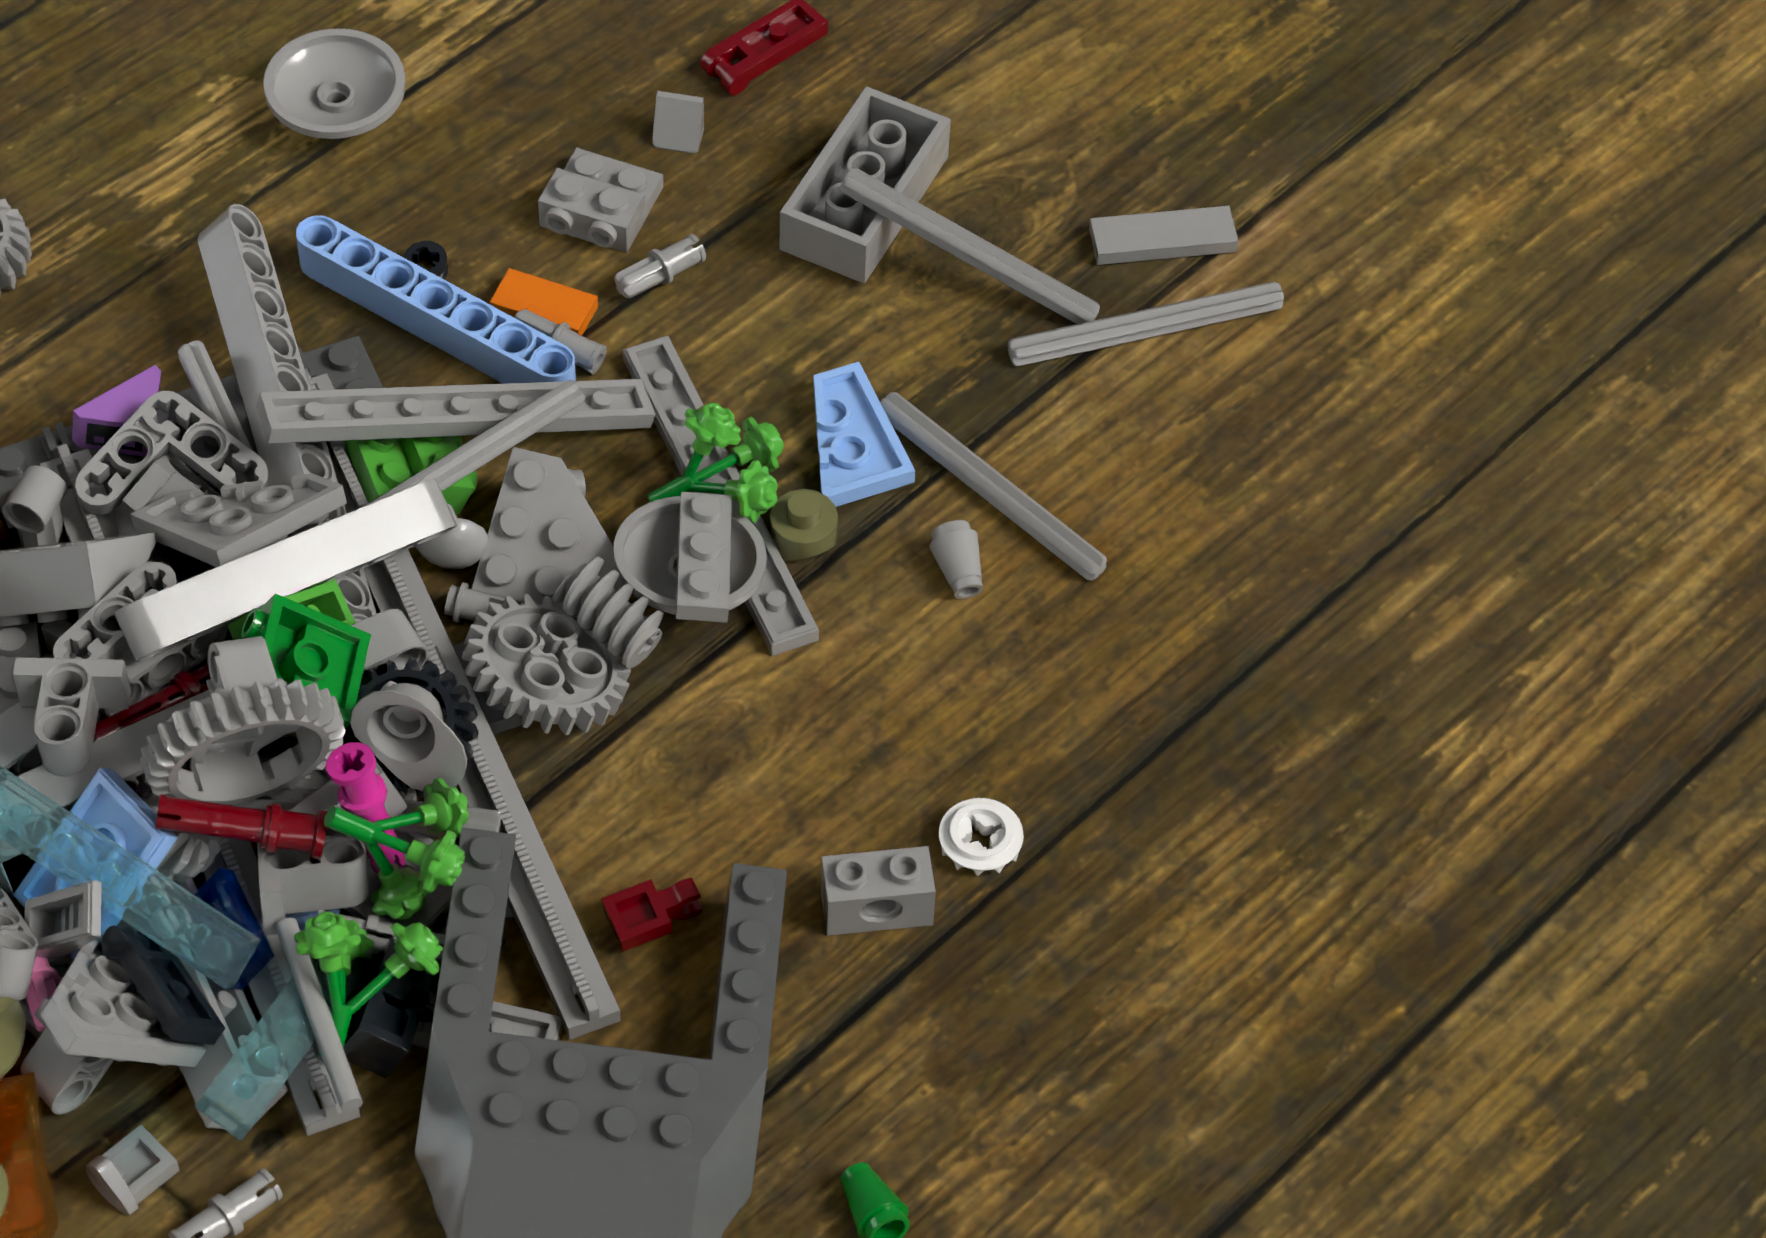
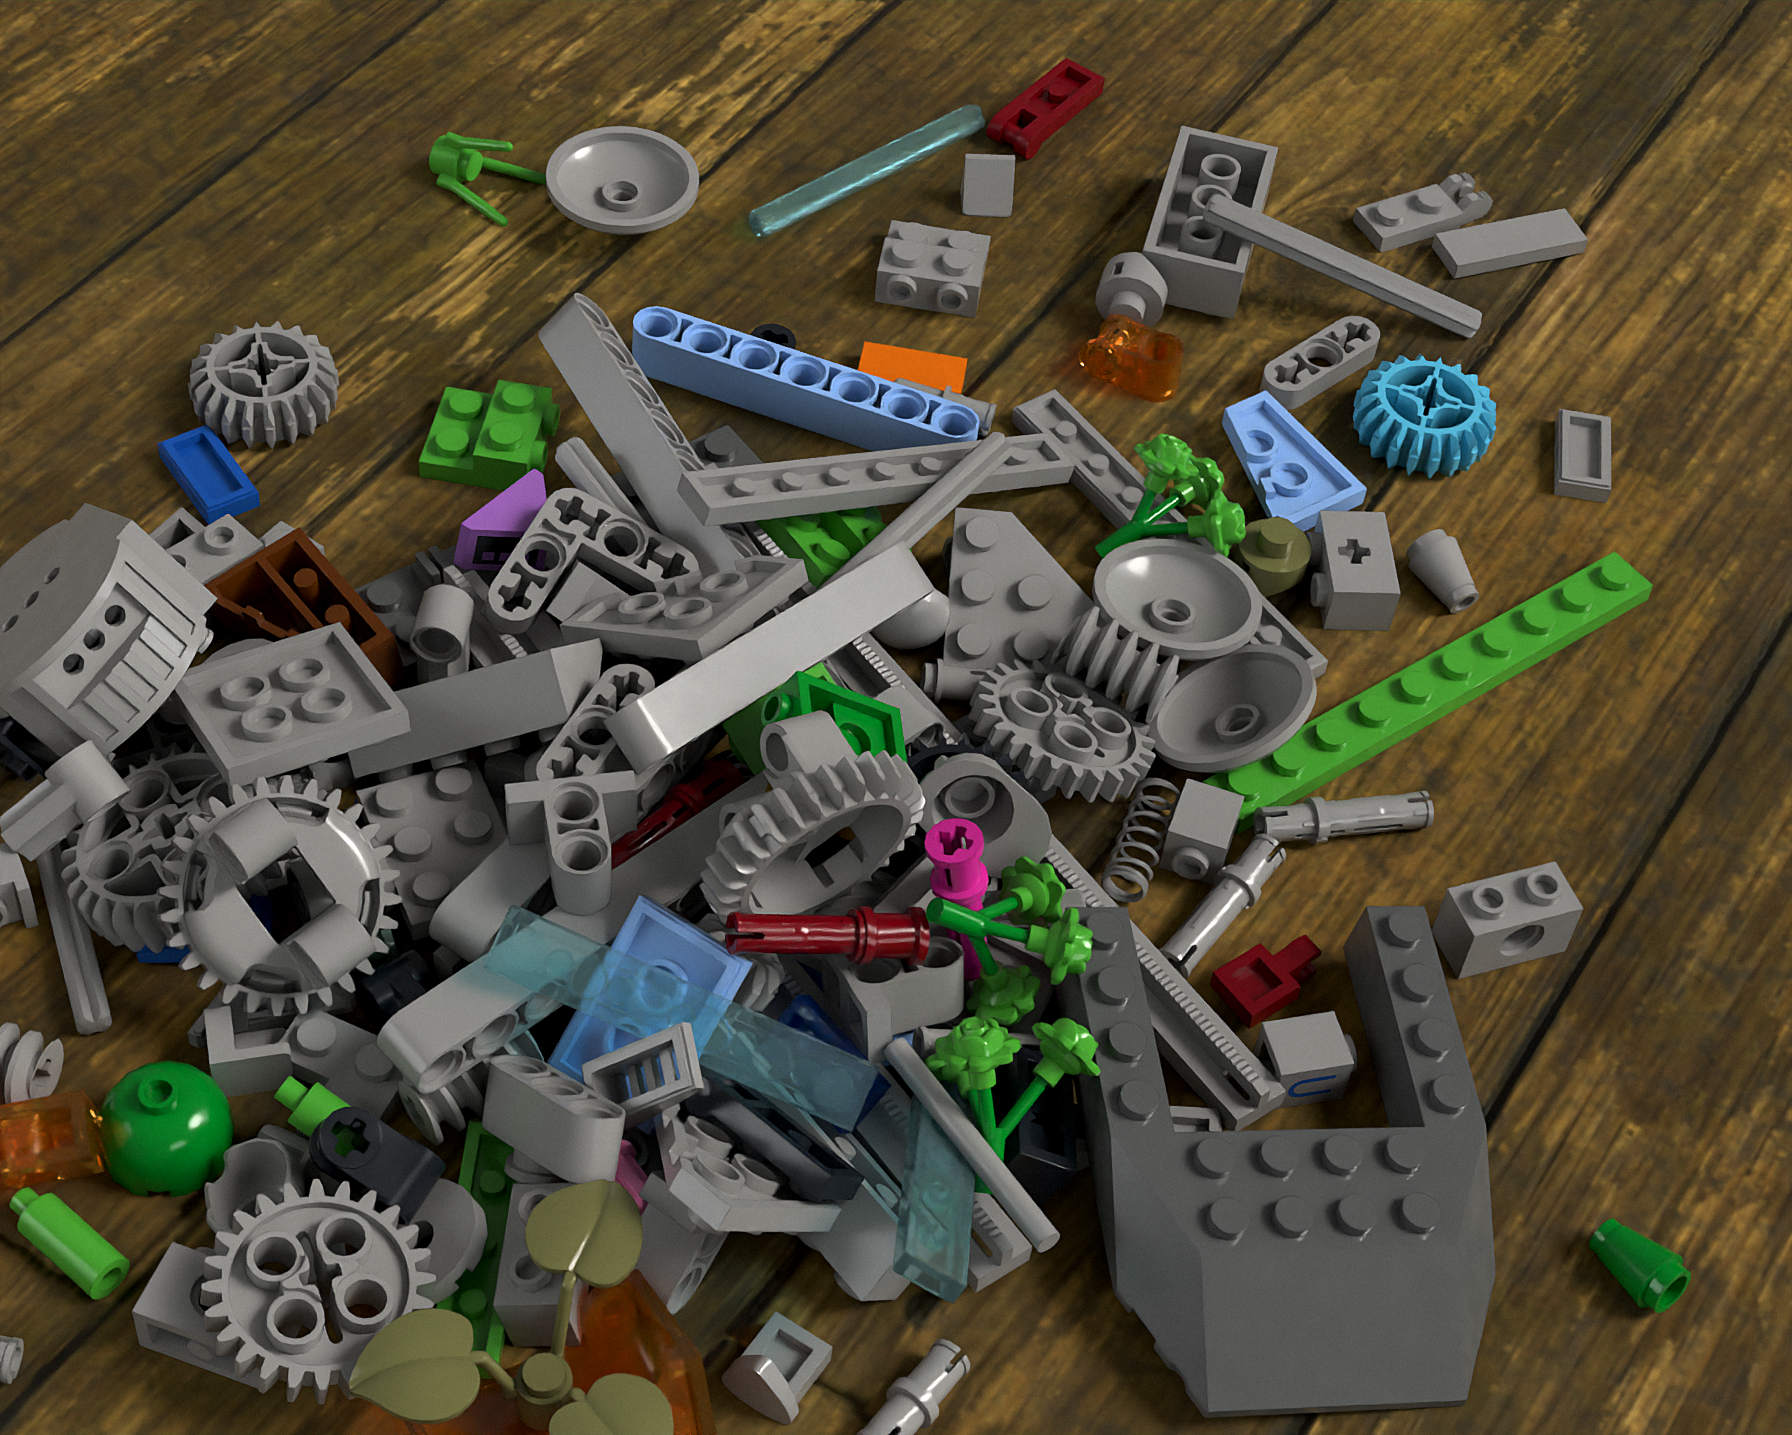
camera: 15 degrees left, 5 degrees down
light grey axle [614,234,706,299] -> none
light grey plate [675,492,732,623] -> none
light grey axle [880,392,1107,581] -> none
white gear [938,798,1023,876] -> none
light grey axle [1008,281,1284,367] -> none
none -> bright green plate [419,380,560,491]
none -> bright green plant [429,132,546,227]
none -> clear light blue axle [748,104,985,237]
none -> clear orange piece [1079,314,1184,402]
none -> light grey piece [1095,252,1168,331]
none -> light grey piece [1101,778,1181,902]
none -> light grey dish [1147,644,1317,773]
none -> light grey brick [1159,778,1245,885]
none -> light grey pin [1159,834,1286,980]
none -> bright green plate [1203,551,1653,835]
none -> light grey pin [1253,790,1434,844]
none -> light grey brick [1253,1011,1357,1109]
none -> light grey beam [1259,316,1380,410]
none -> light grey brick [1306,510,1401,631]
none -> light grey hinge [1353,172,1493,253]
none -> medium azure gear [1353,353,1496,480]
none -> light grey tile [1554,409,1611,503]

